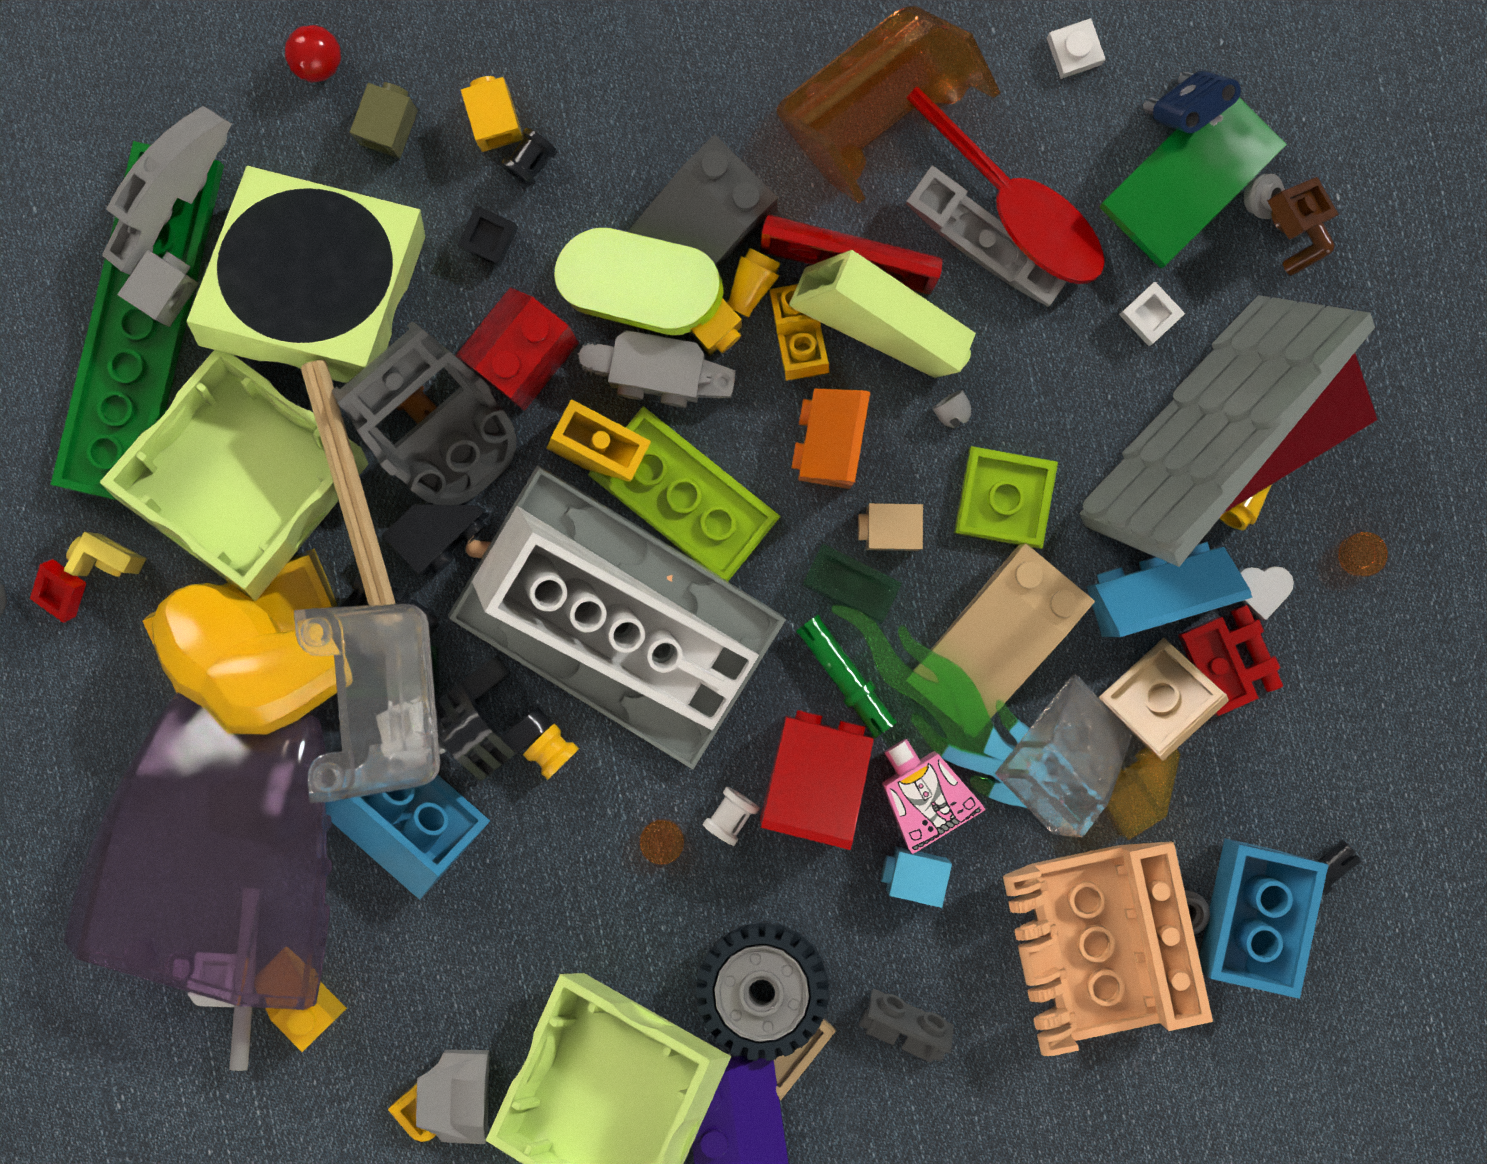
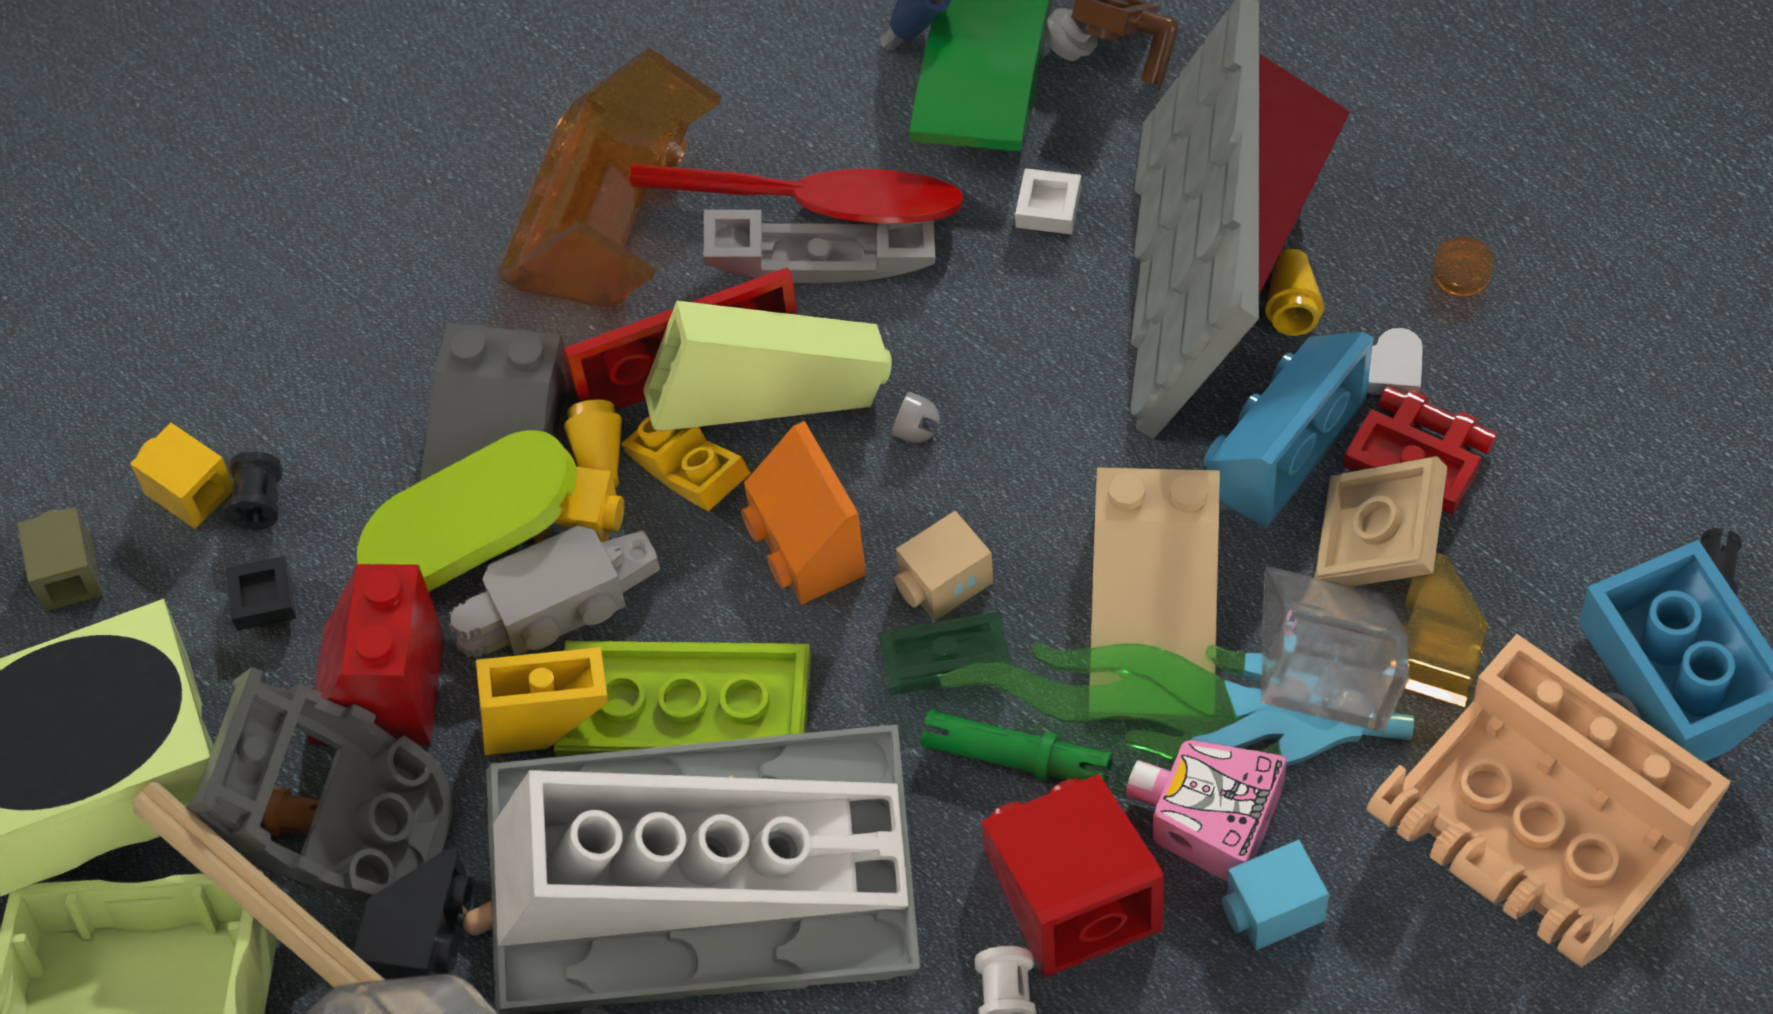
camera: 35 degrees left, 30 degrees down
lime tile [954,446,1058,549] -> none
white plate [1047,18,1106,79] -> none

